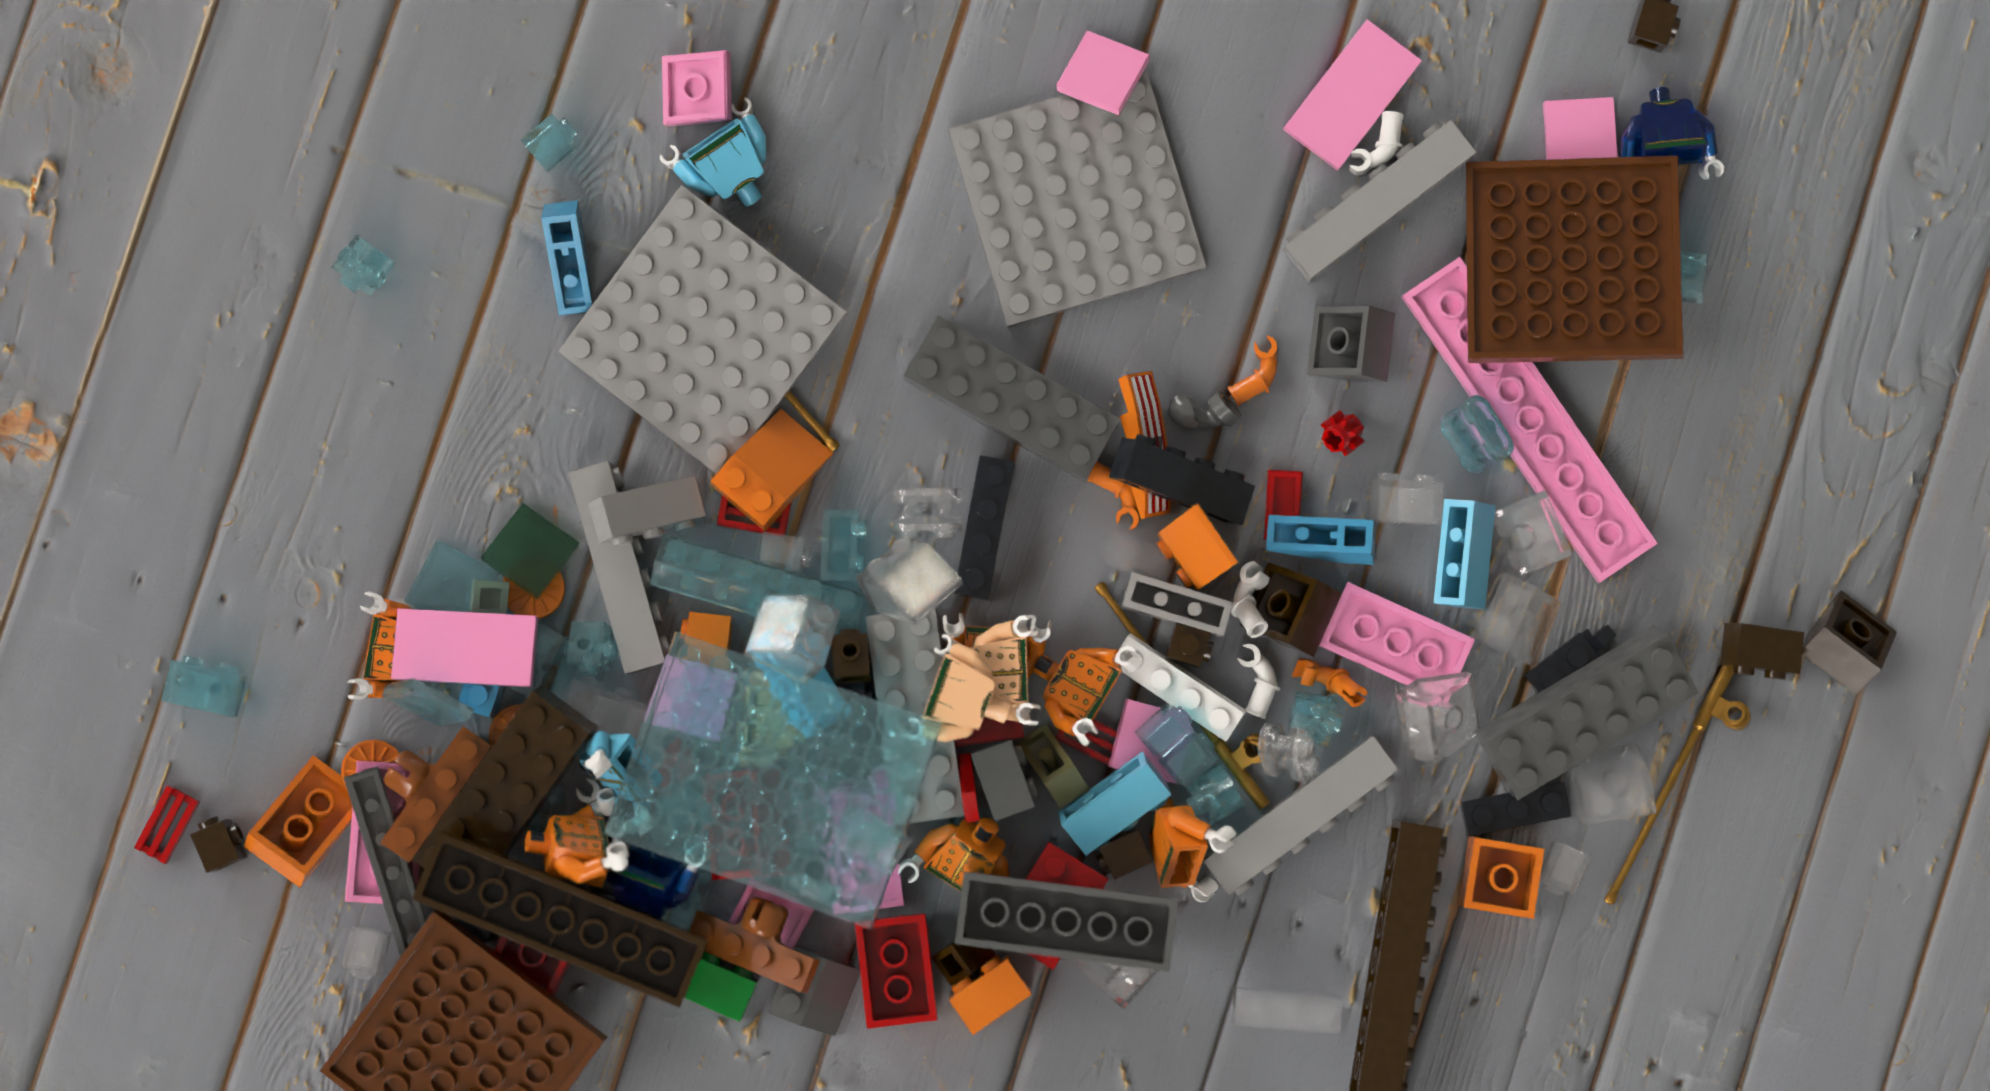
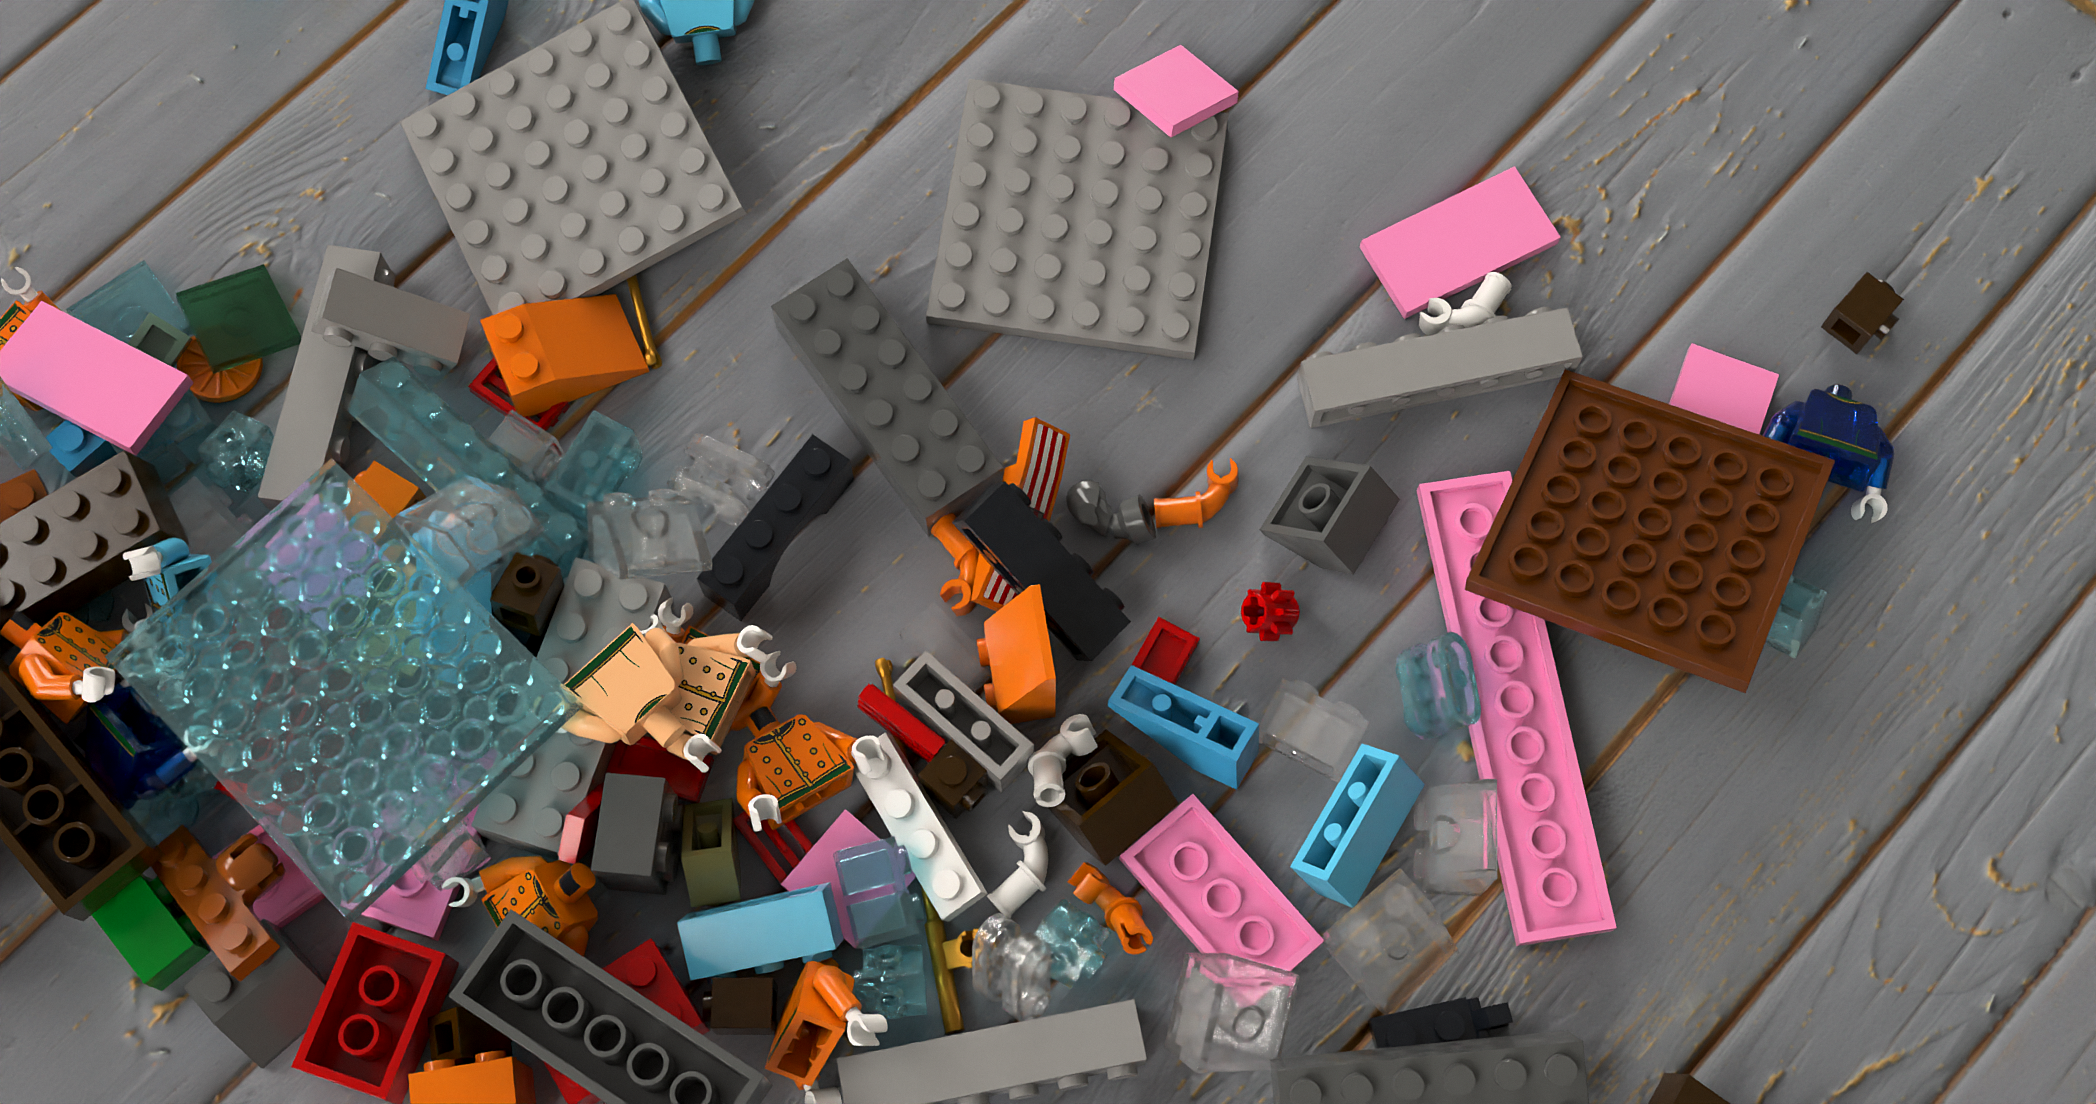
camera: 25 degrees right, 15 degrees down
none -> red tile [857,683,945,763]

